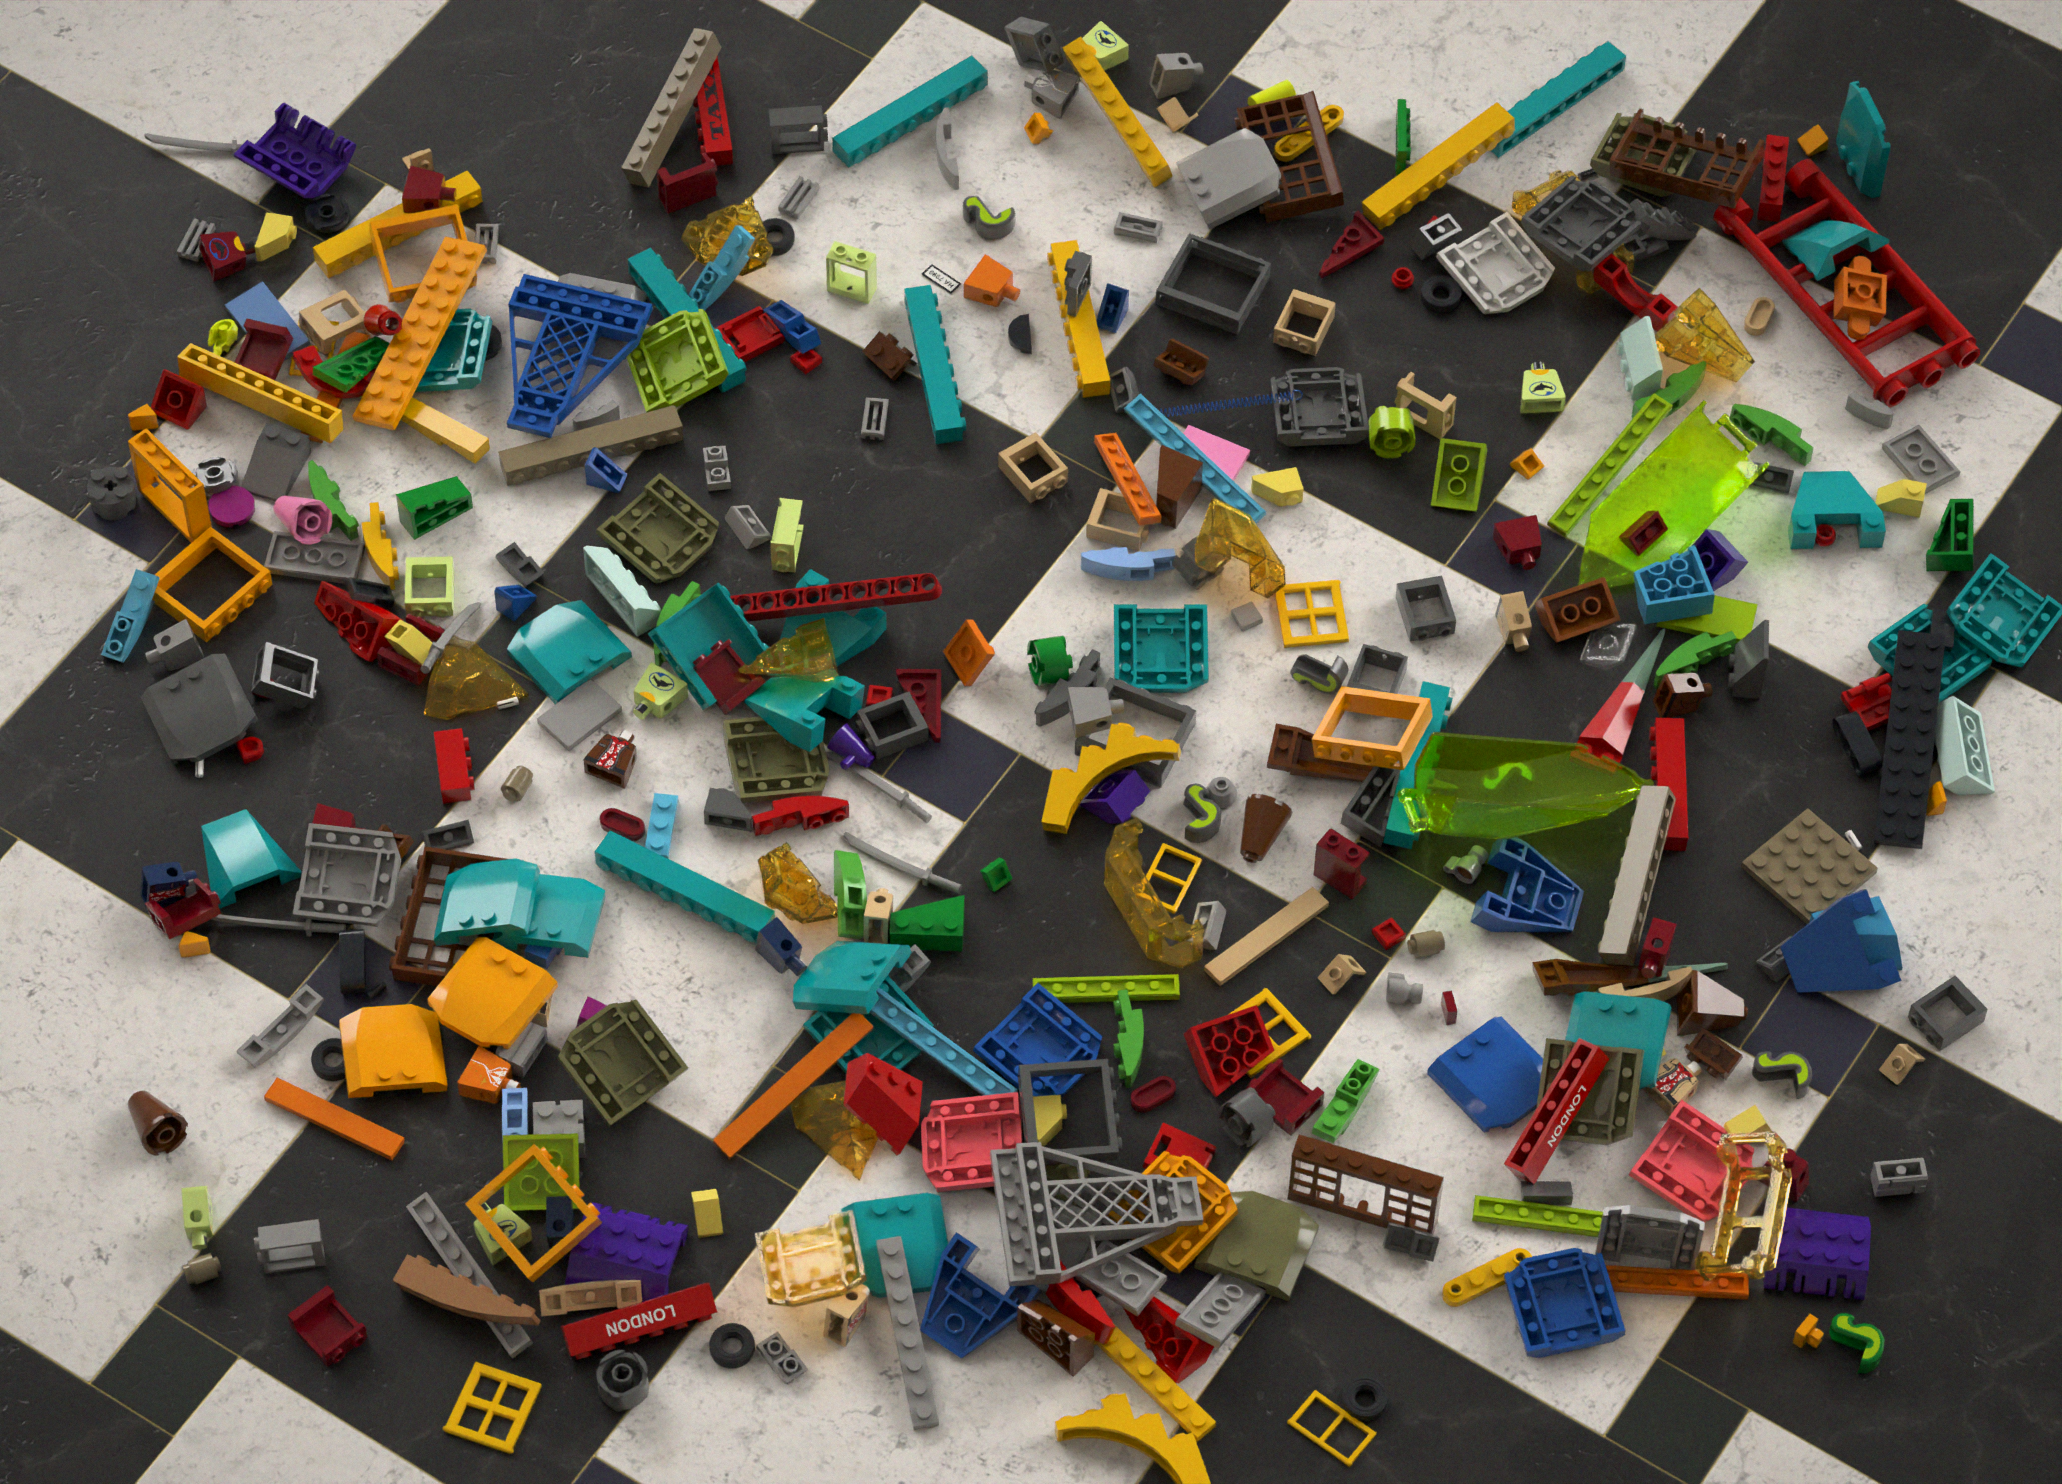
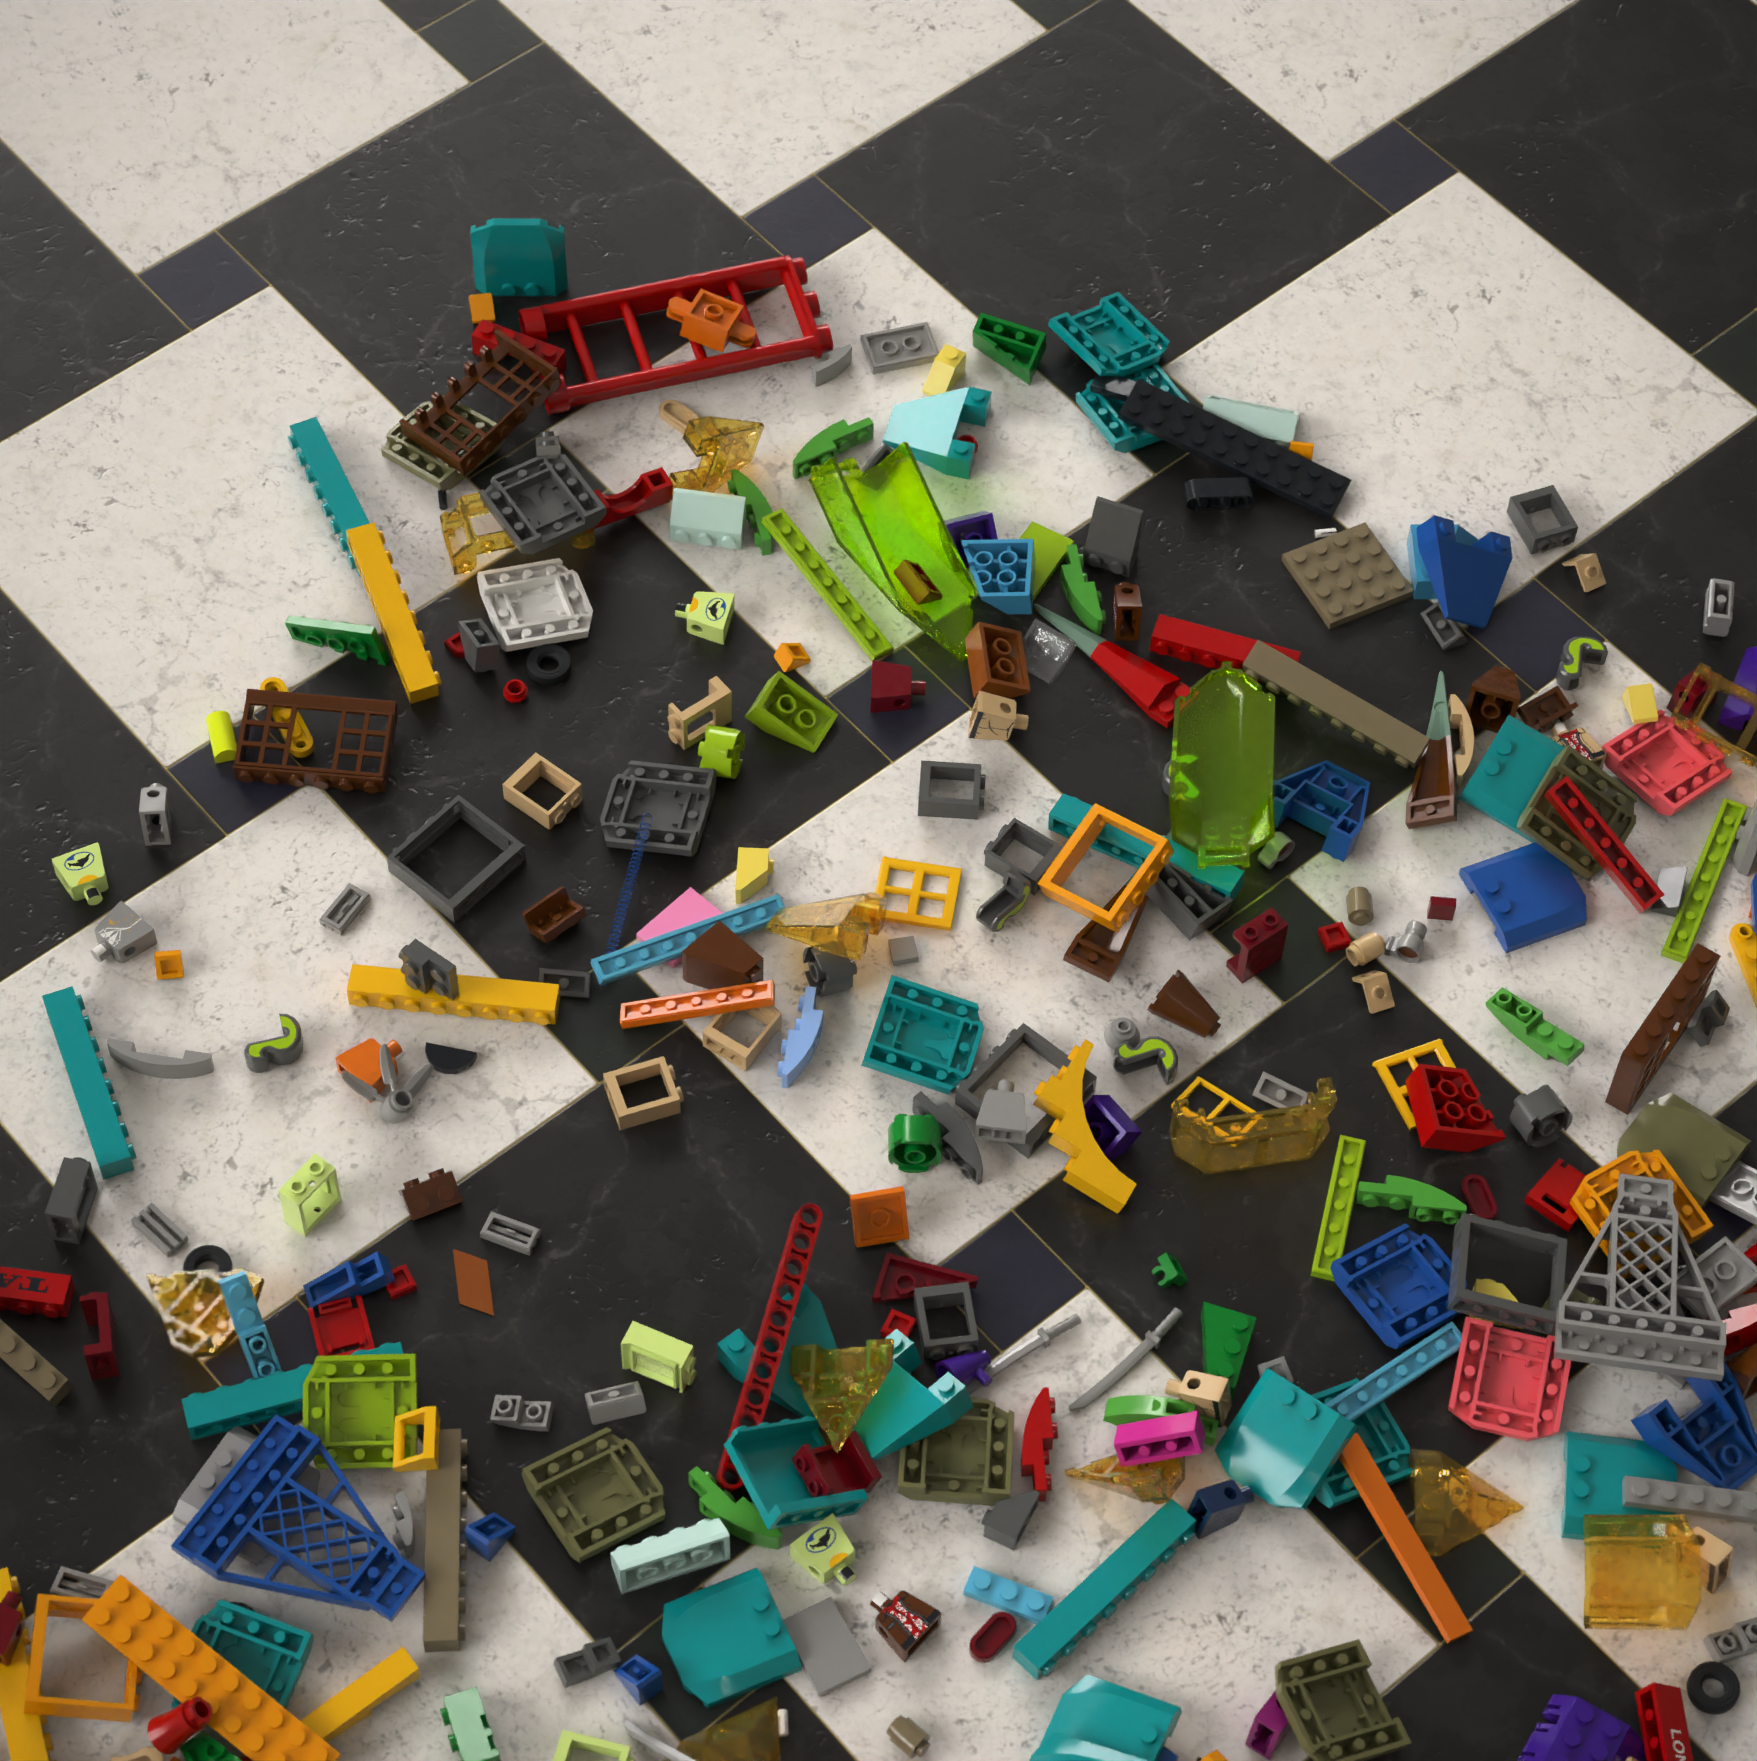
camera: 75 degrees left, 0 degrees up
light yellow slope [691,1189,723,1238] -> none
red wedge [843,1053,923,1155] -> none
teal brick [904,285,966,444] -> none
sticker [921,264,961,294] -> none
dark grey window [1004,17,1064,73] -> none
yellow brick [1063,37,1173,188] -> none
blue slope [1096,283,1129,333] -> none
tan bracket [1157,97,1199,133] -> none
light grey wedge [1176,128,1281,230] -> none
tan tile [1204,887,1329,986] -> none
dark red panel [1246,1058,1325,1136] -> none
dark red wing [1319,211,1384,279] -> none
dark red torso [1638,917,1677,978] -> none
teal wedge [1782,221,1889,281] -> none
red plate [1840,673,1892,731] -> none
none -> light grey plant [341,1043,433,1124]
none -> yellow tile [393,1406,440,1472]
none -> dark orange sticker [453,1249,494,1316]
none -> dark pink brick [1113,1411,1206,1467]
none -> tan brick [1346,932,1386,966]

